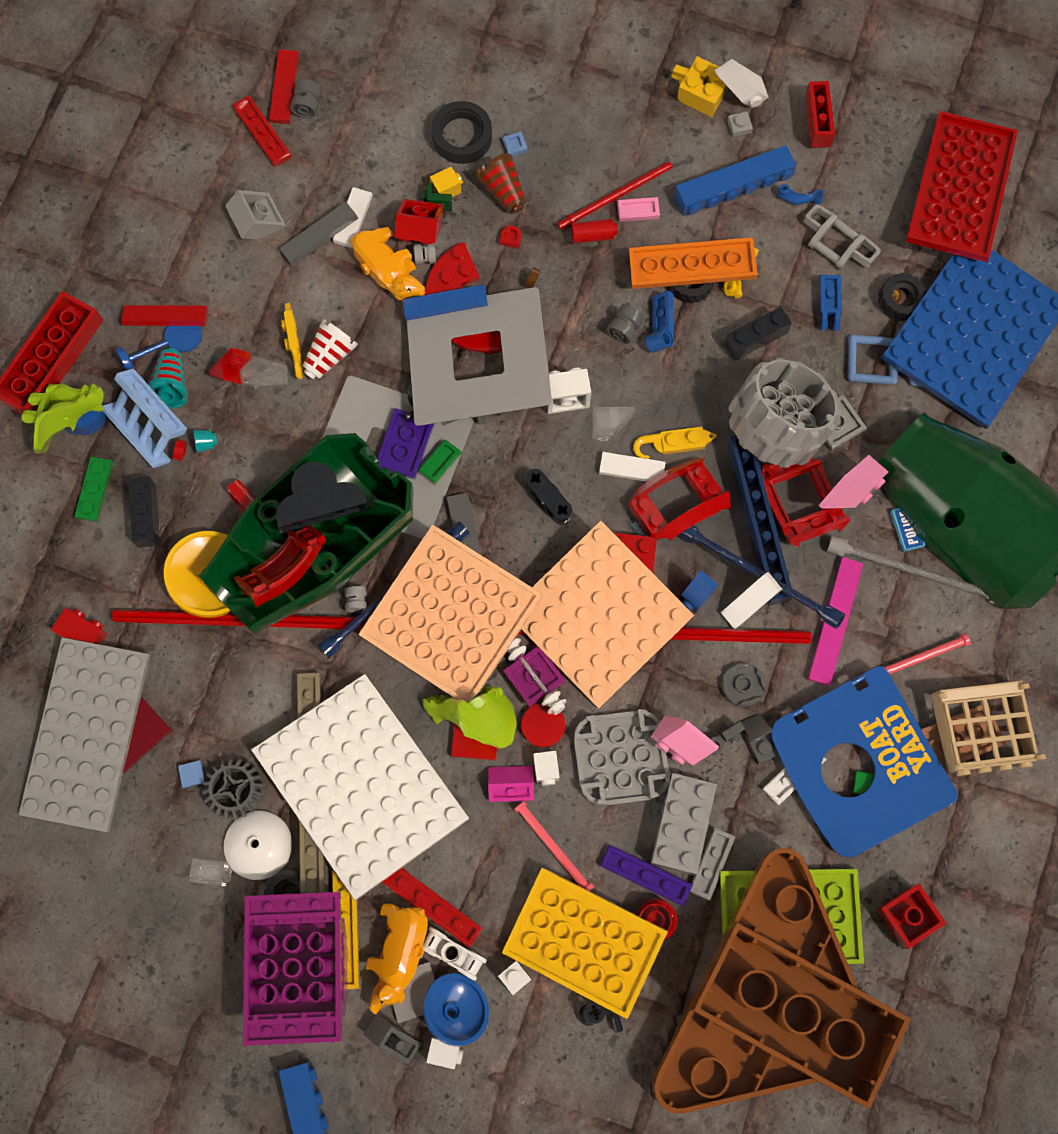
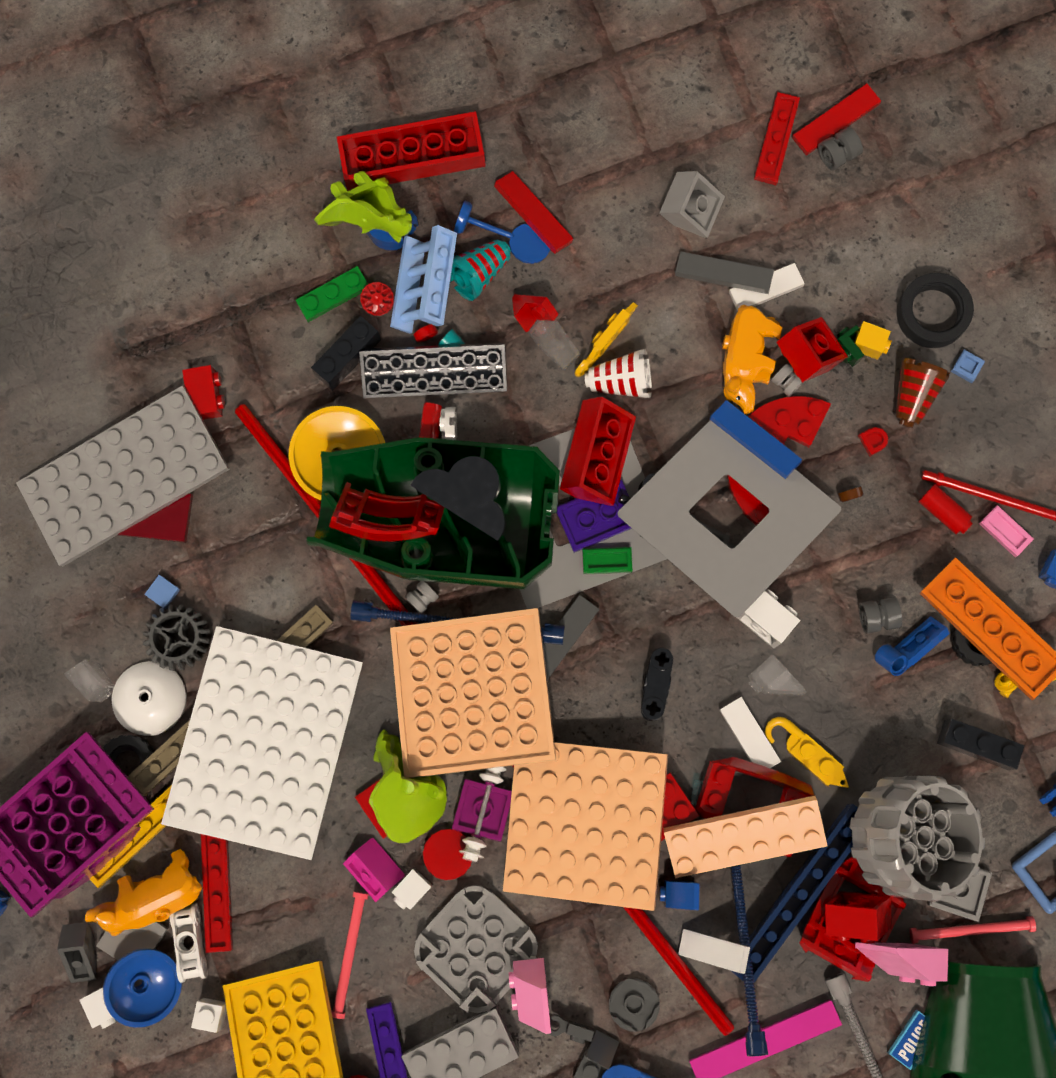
camera: 55 degrees right, 5 degrees up
none -> plate [359,343,507,398]
none -> red wheel [360,282,395,316]
none -> white plate [440,407,457,440]
none -> red slope [560,397,636,506]
none -> light nougat plate [663,795,827,878]
none -> red brick [825,891,892,944]
none -> coral bar [909,916,1036,944]

